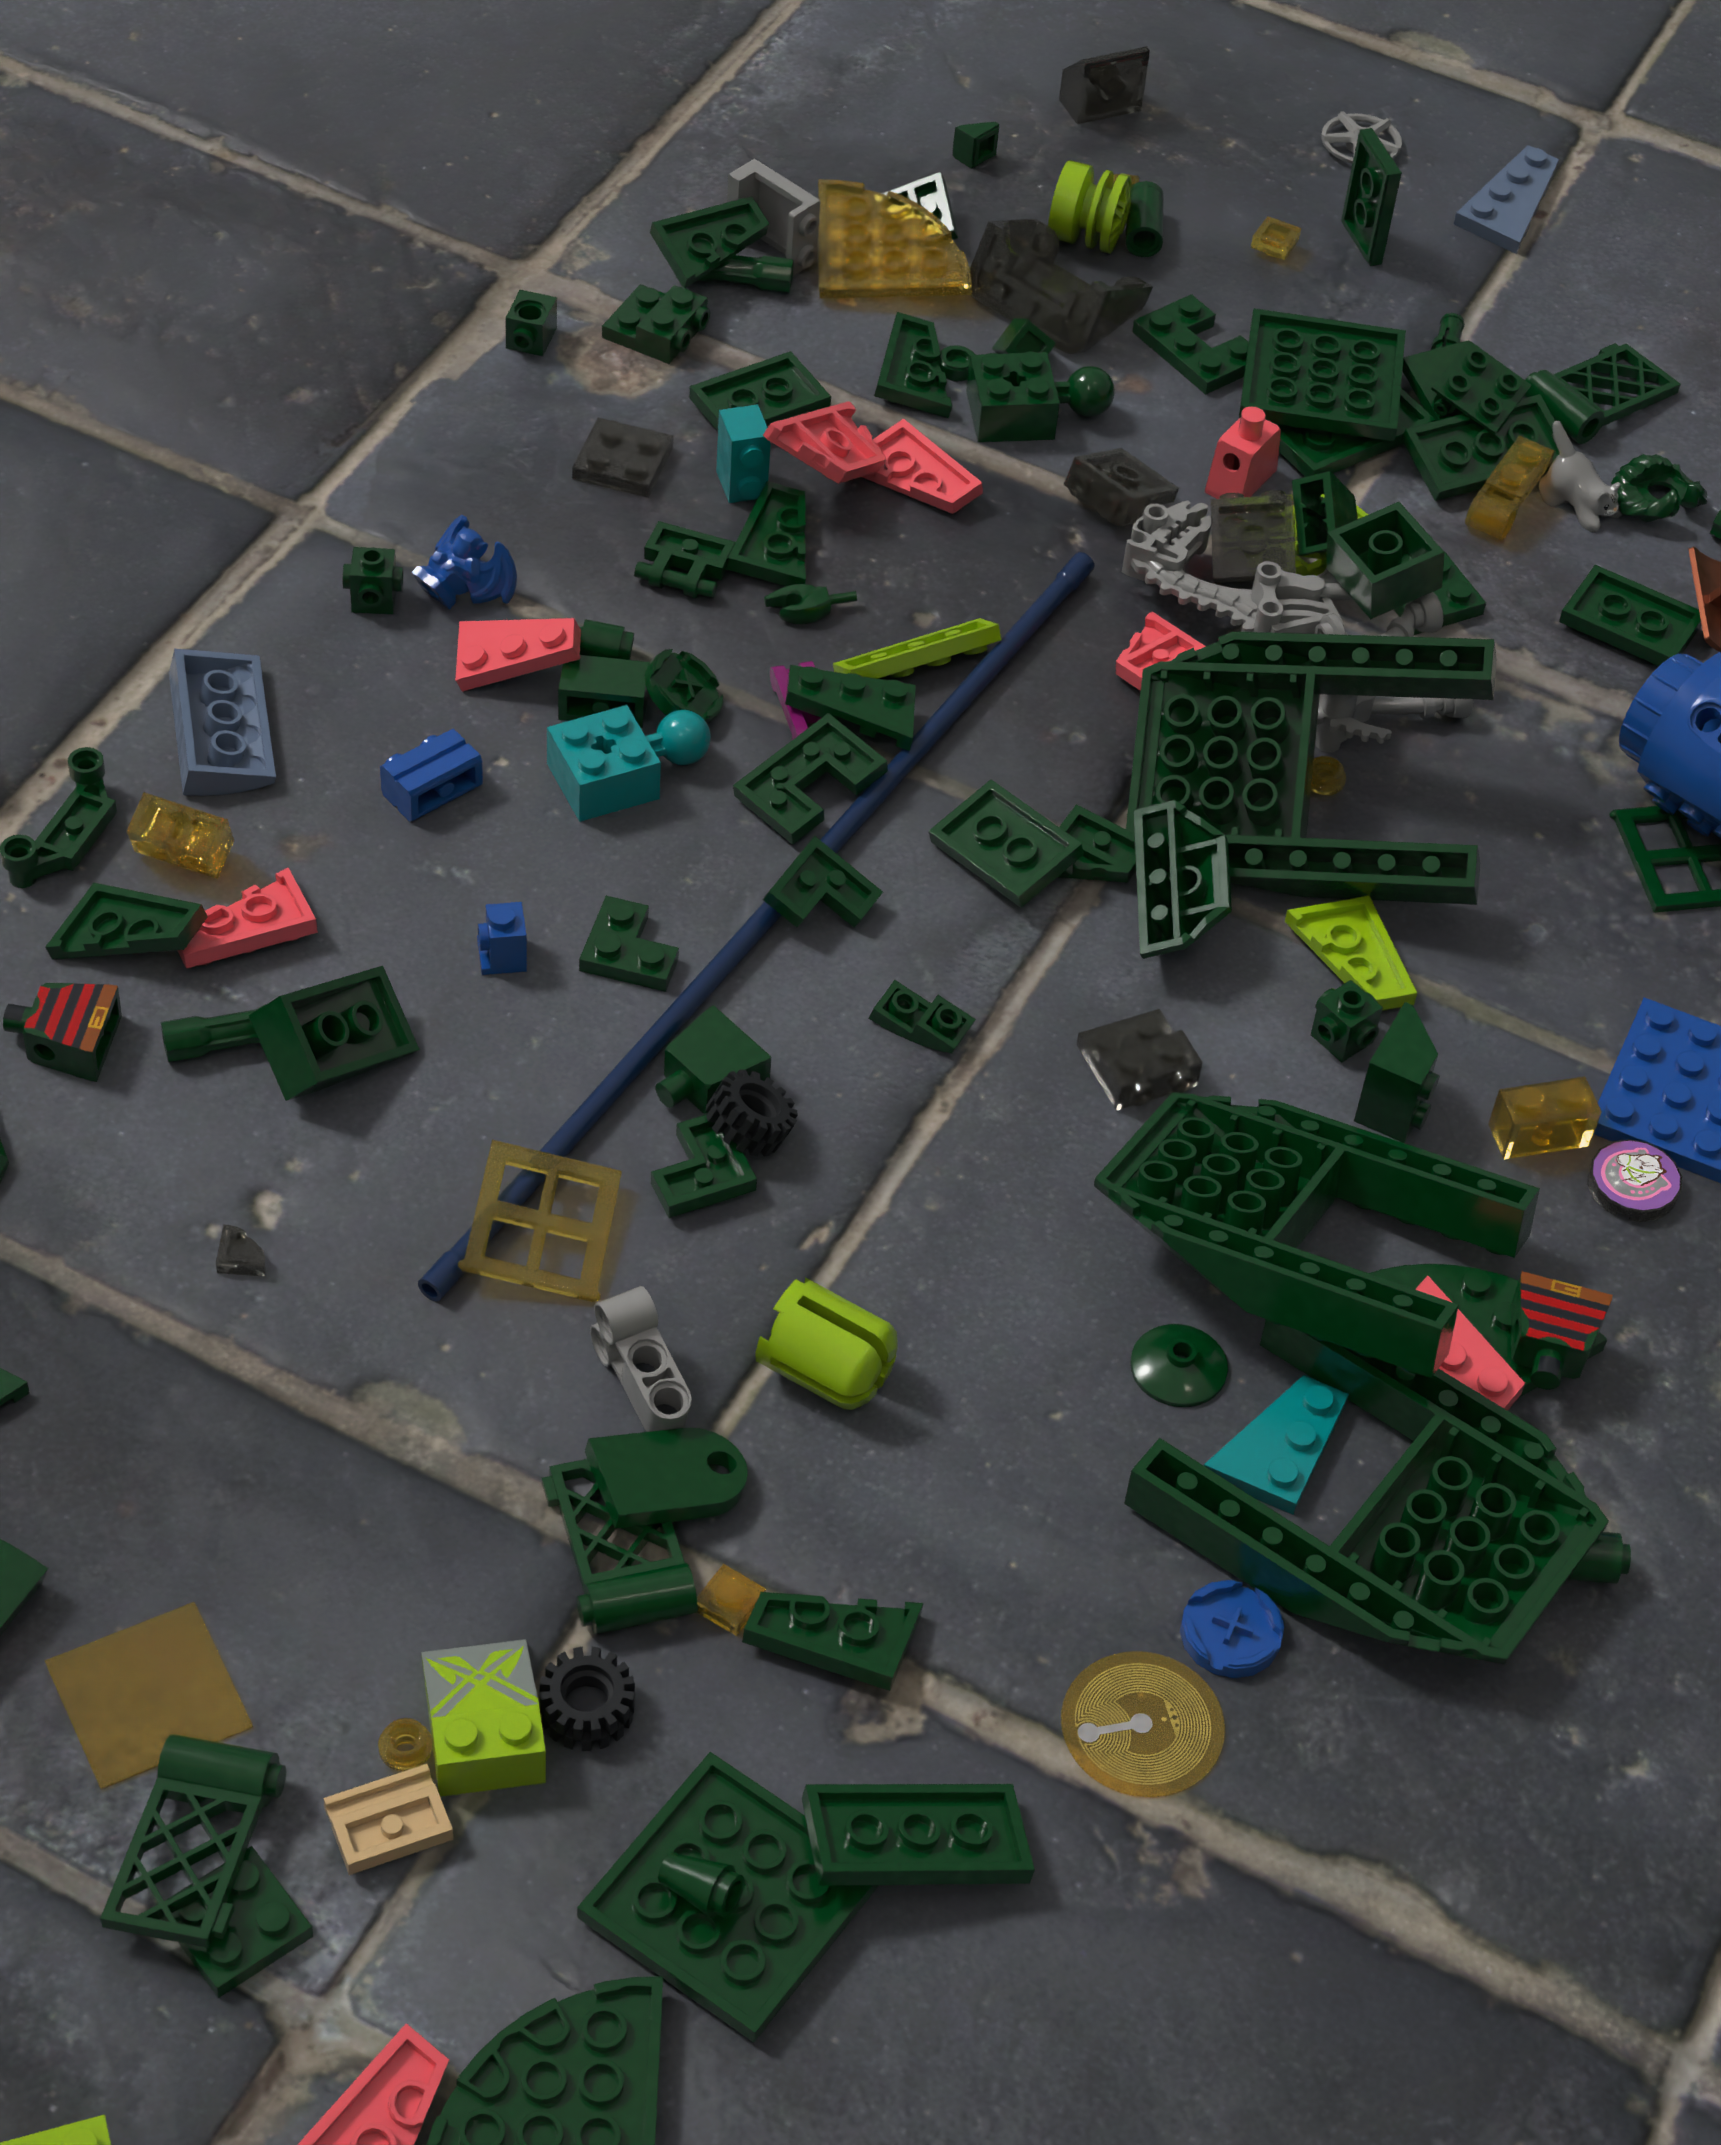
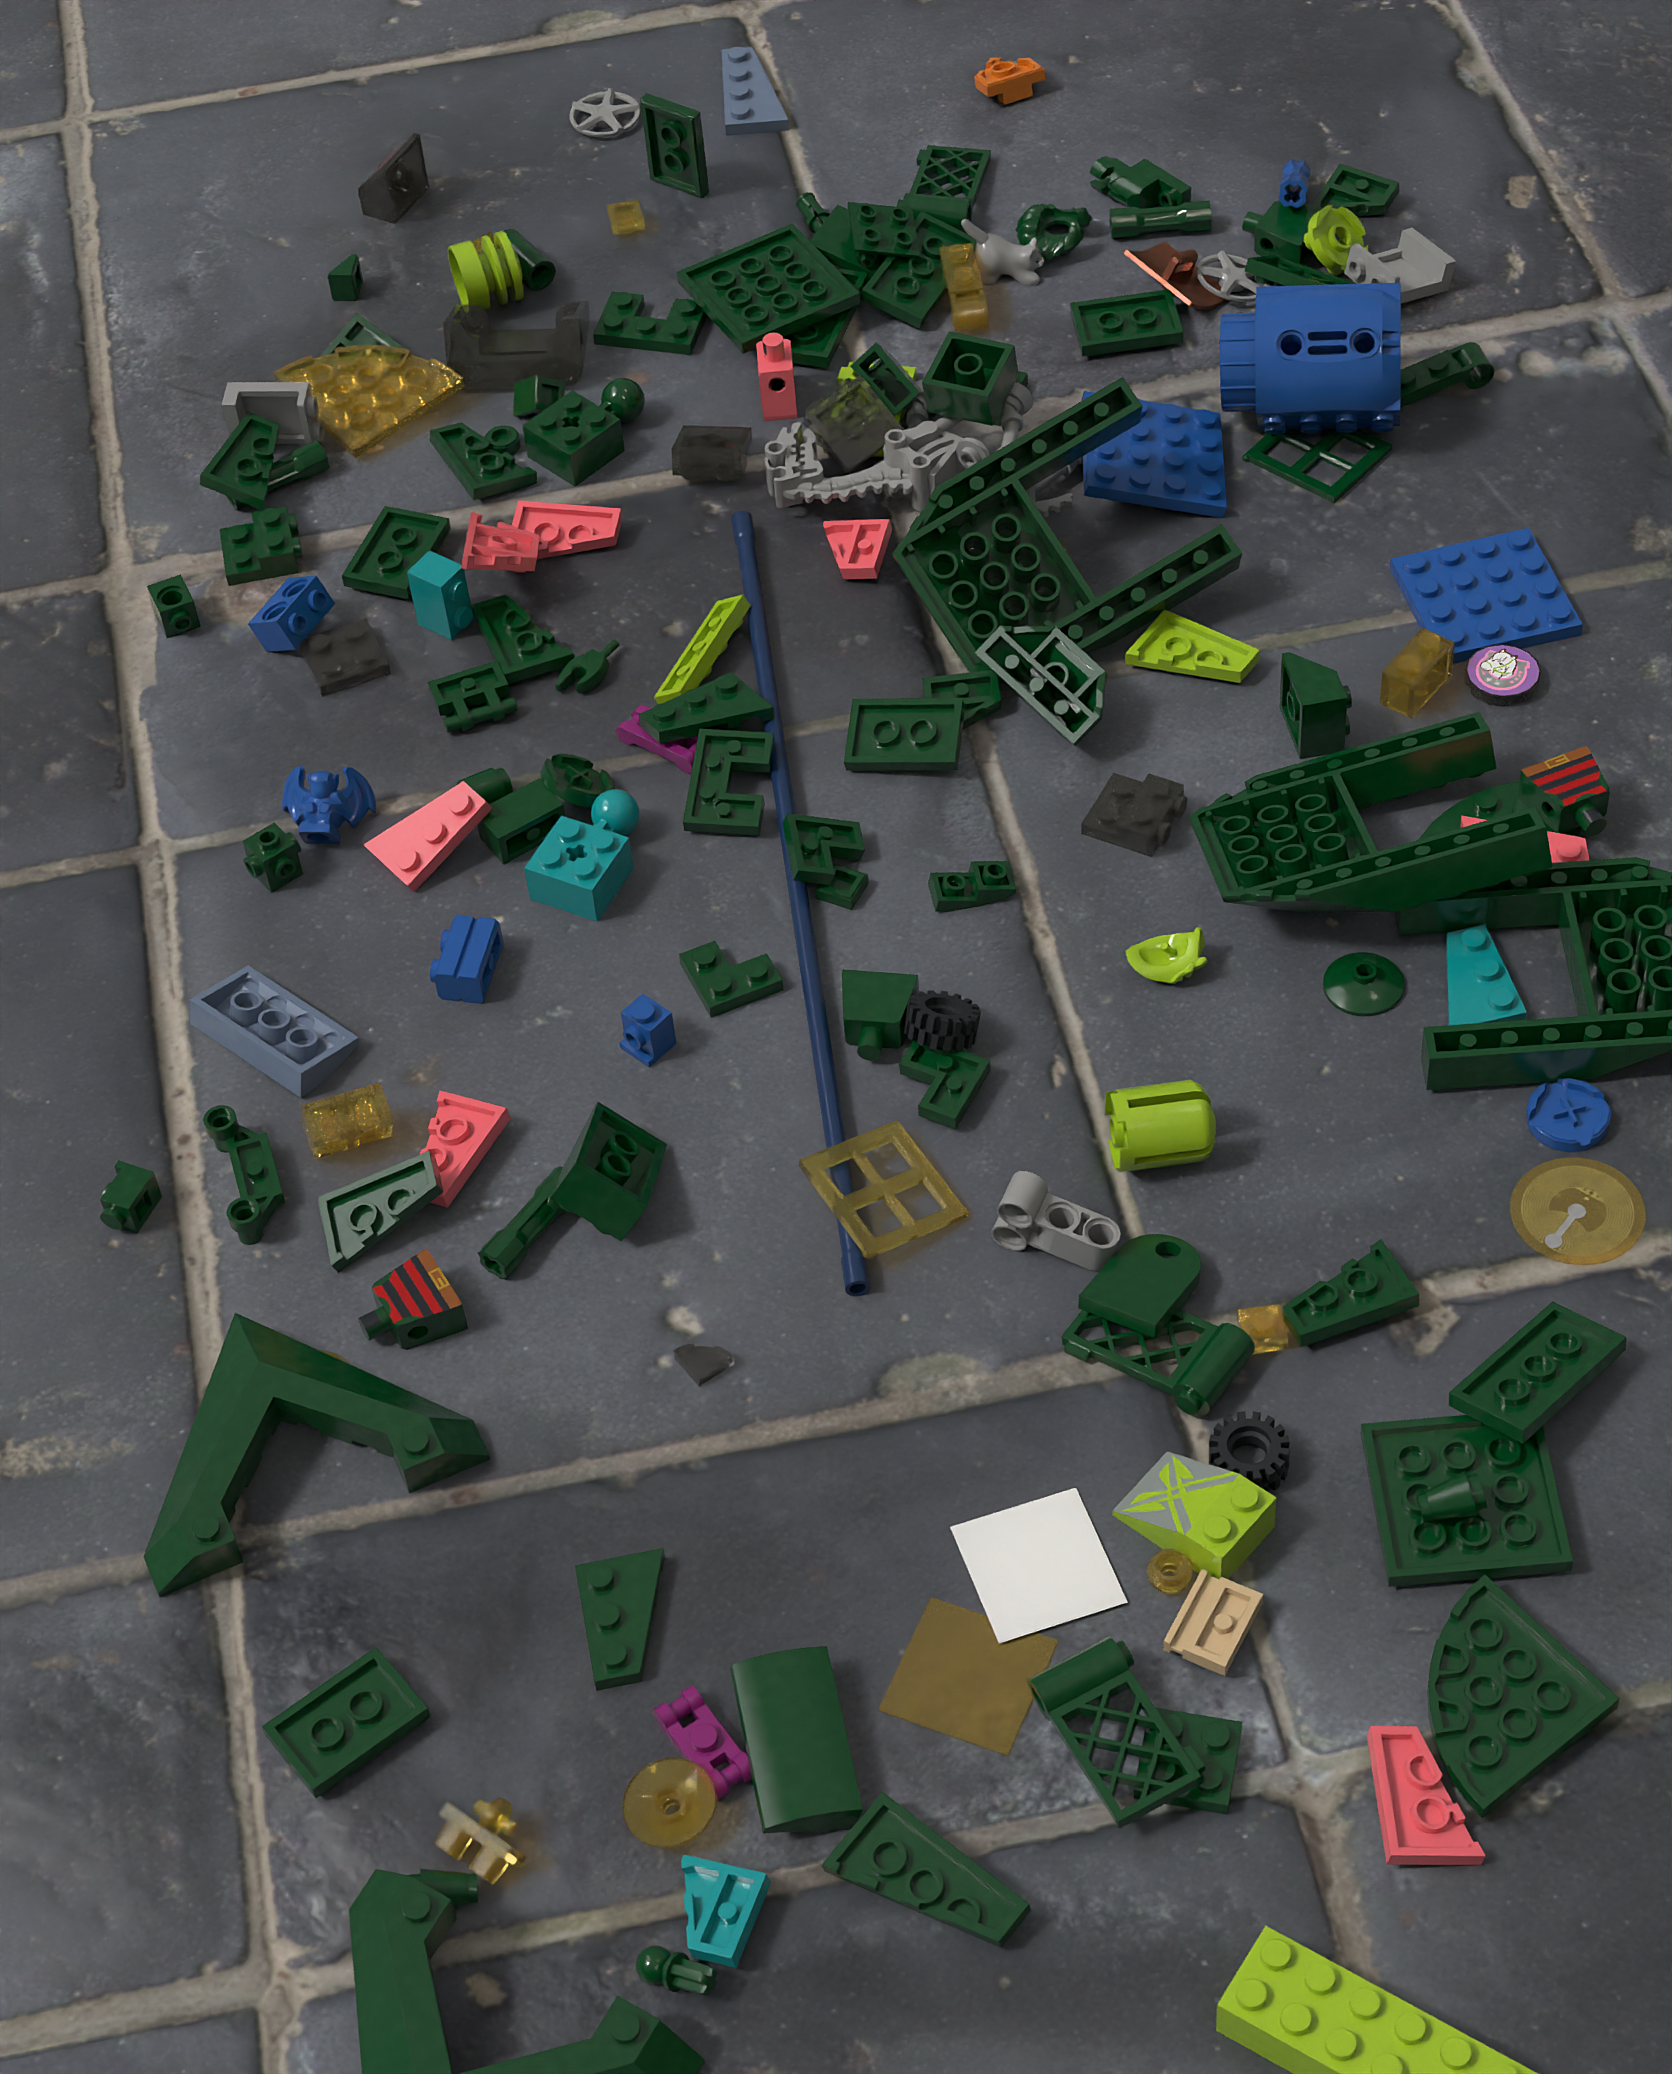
camera: 30 degrees left, 0 degrees up
dark green brick [1311,980,1383,1063] -> none
none -> blue brick [248,575,335,652]
none -> dark green tile [816,863,869,910]
none -> white sticker [950,1488,1128,1643]
none -> blue plate [1081,391,1227,518]
none -> lime hat [1126,927,1207,984]

